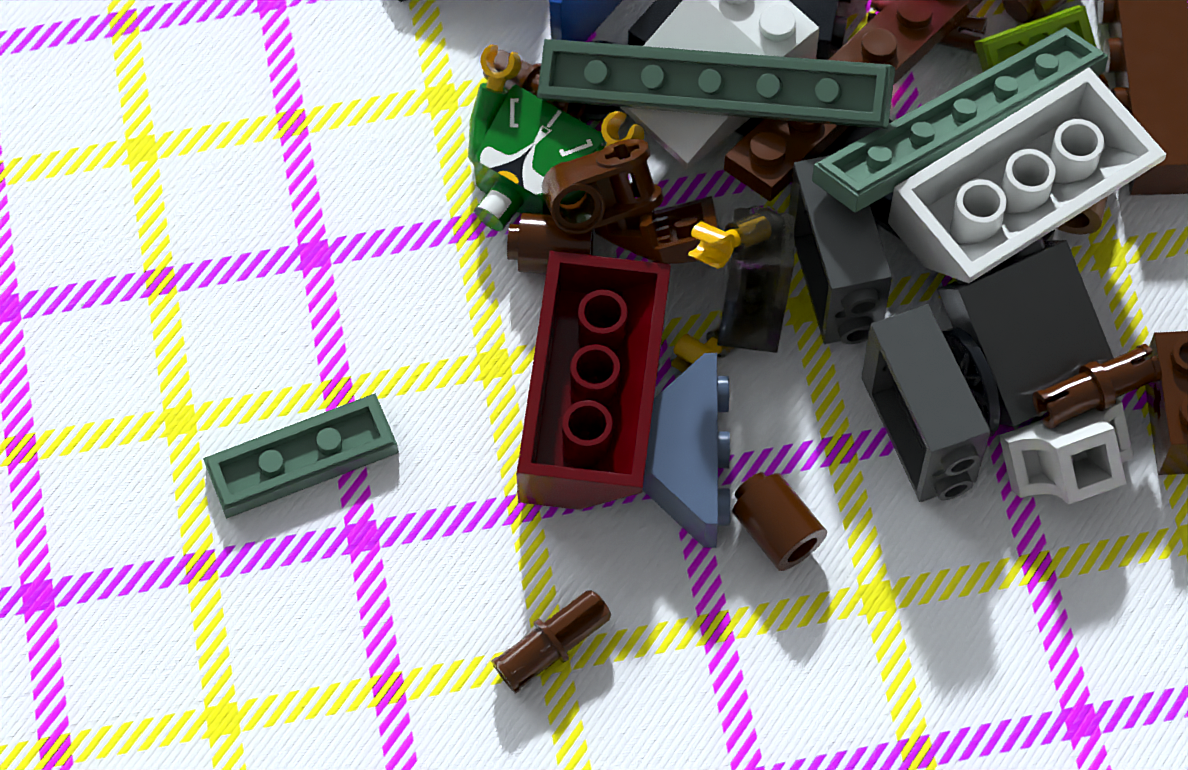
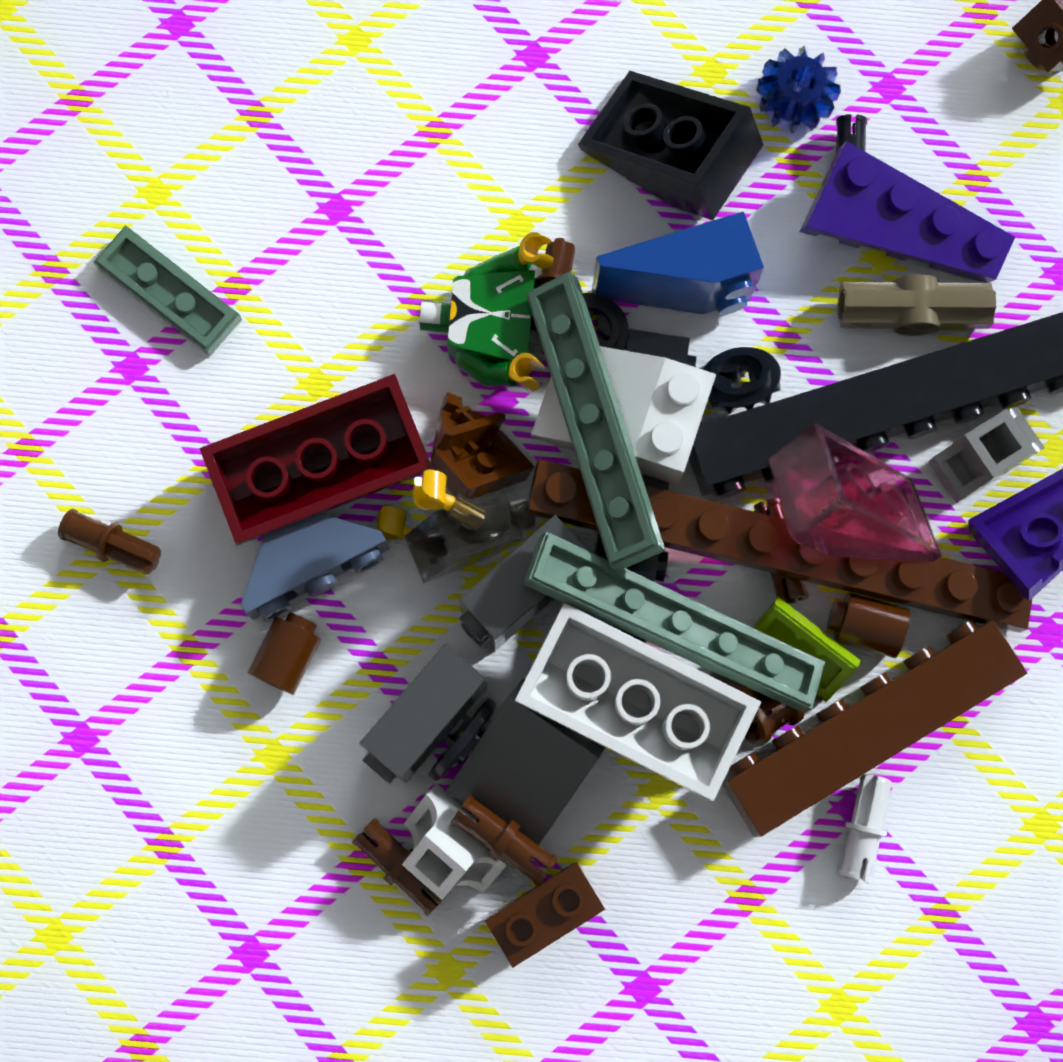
camera: 55 degrees right, 15 degrees up
reddish brown brick [507,213,594,274] -> none
reddish brown piece [541,138,664,235] -> none
none -> reddish brown pin [352,818,451,917]

